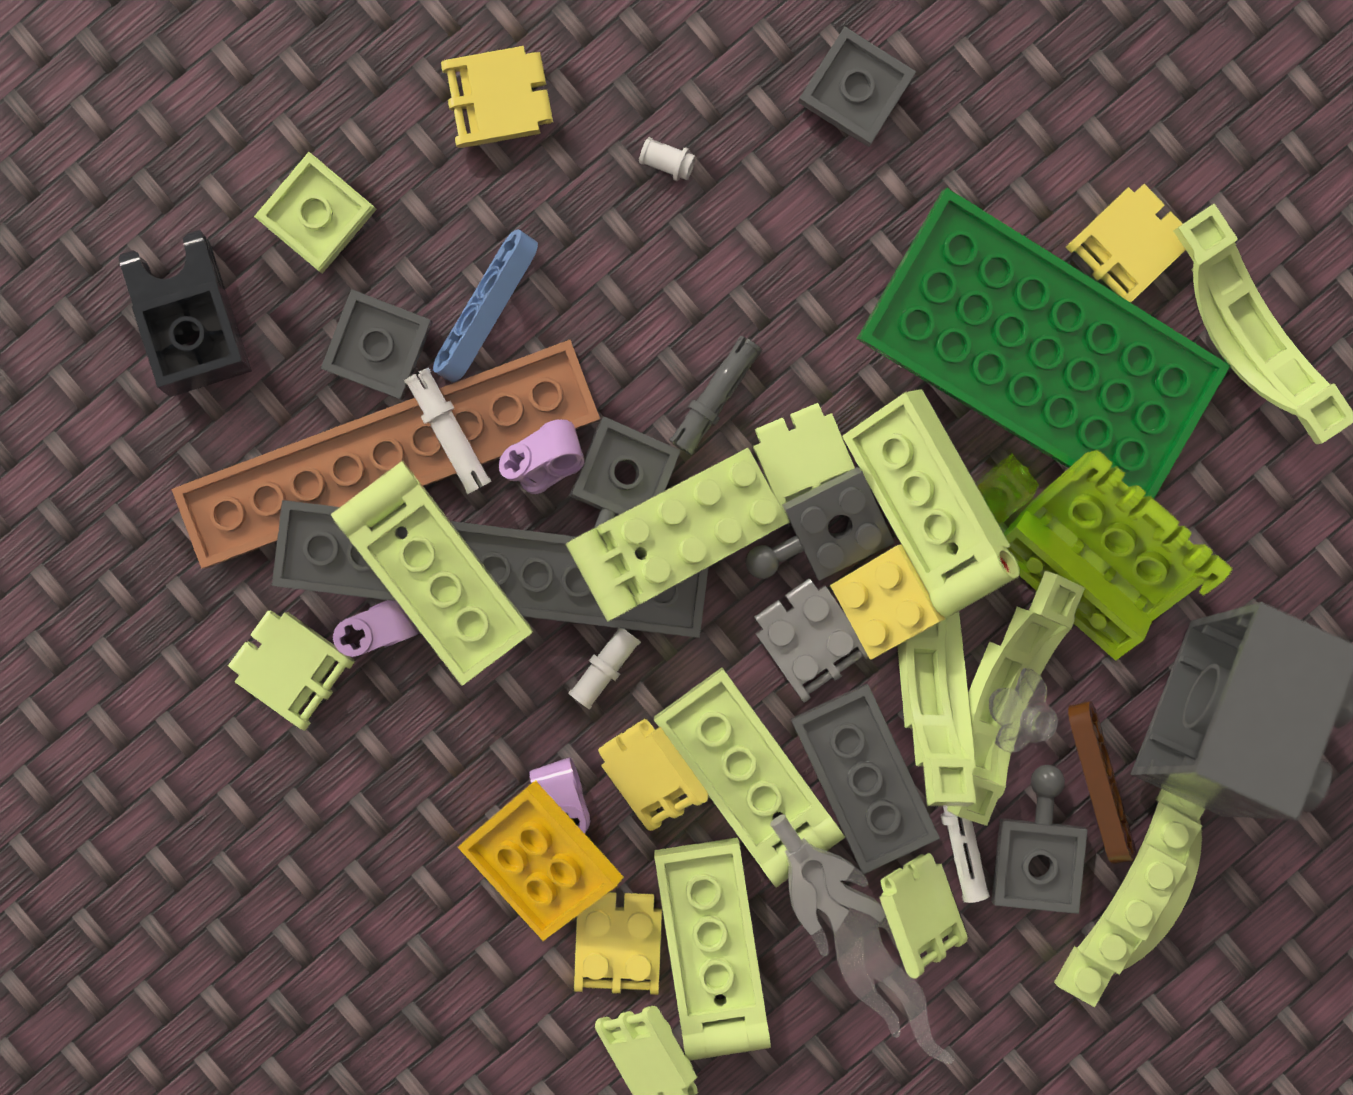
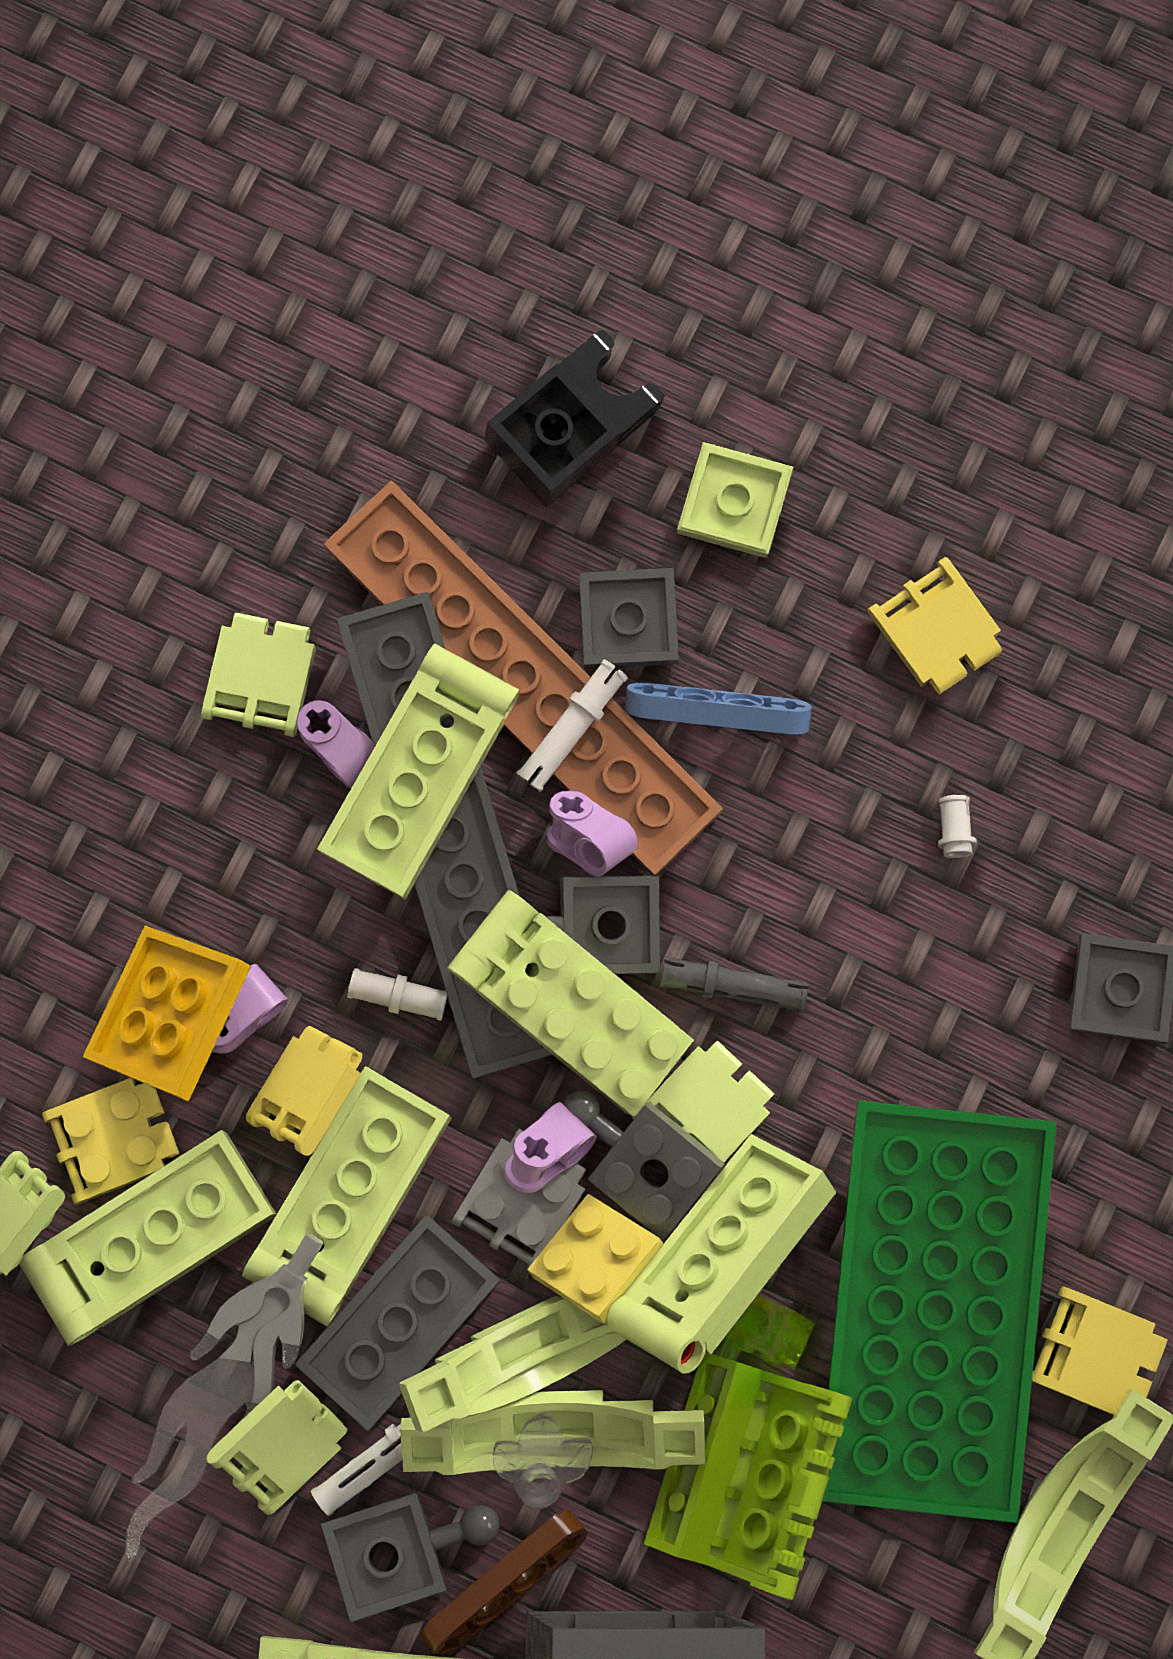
camera: 75 degrees right, 10 degrees down
none -> lavender piece [504,1102,597,1193]

